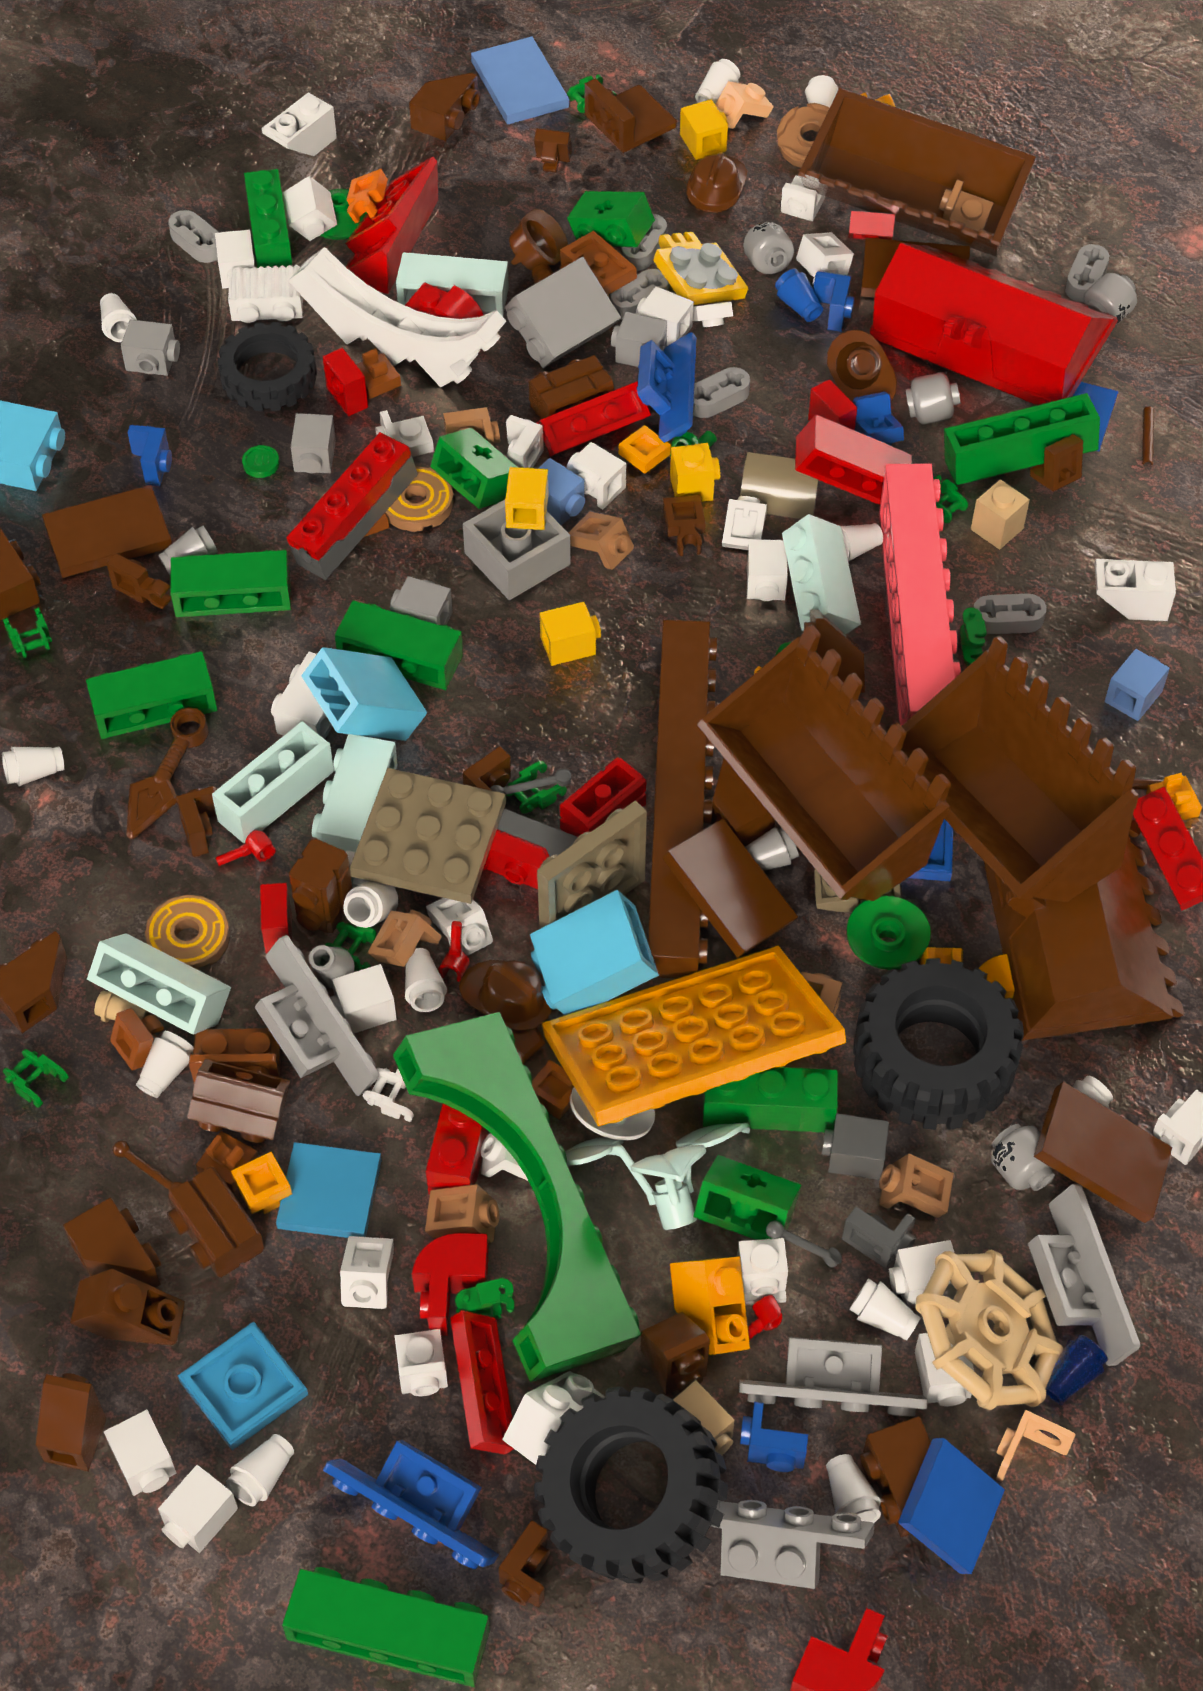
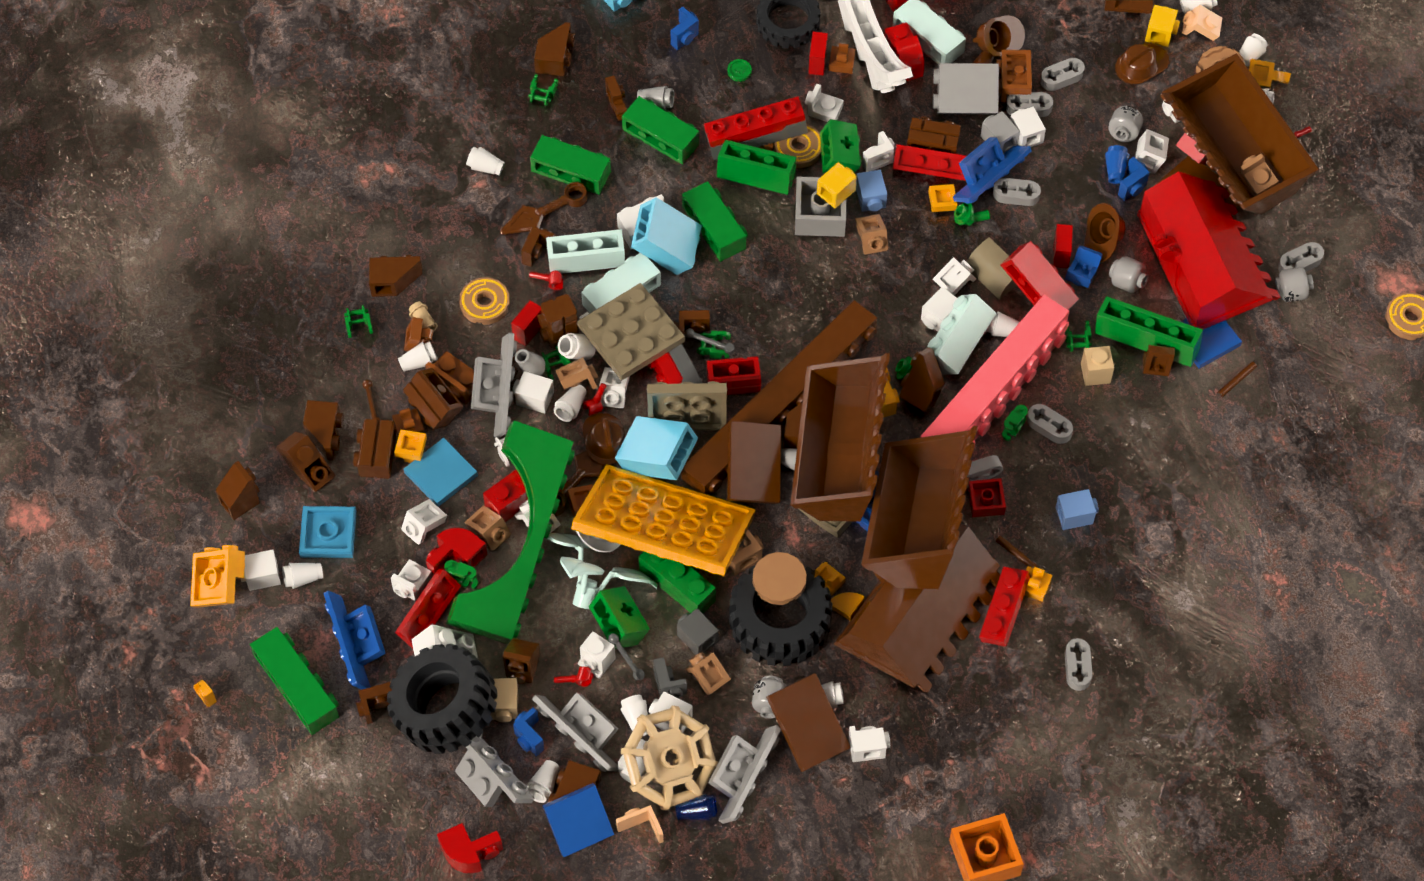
camera: 40 degrees right, 5 degrees up
reddish brown tile [42,485,172,578] -> none
light aqua brick [87,933,231,1035] -> none
white brick [104,1410,177,1496] -> none
light grey brick [291,413,336,473] -> none
light grey brick [390,576,453,625] -> none
medium nougat bracket [443,407,500,446] -> none
yellow brick [540,602,601,666] -> none
green brick [567,191,655,247] -> none
white brick [567,442,626,510] -> none
piece [653,231,748,305] -> none
reddish brown plate [663,495,706,556] -> none
yellow brick [670,443,720,502] -> none
light orange slope [670,1256,750,1355] -> none
white plate [693,302,733,327] -> none
green dish [846,896,931,970] -> none
white slope [1095,559,1176,621] -> none
none -> light orange plate [190,545,245,608]
none -> green brick [717,140,797,195]
none -> medium nougat tile [752,552,807,605]

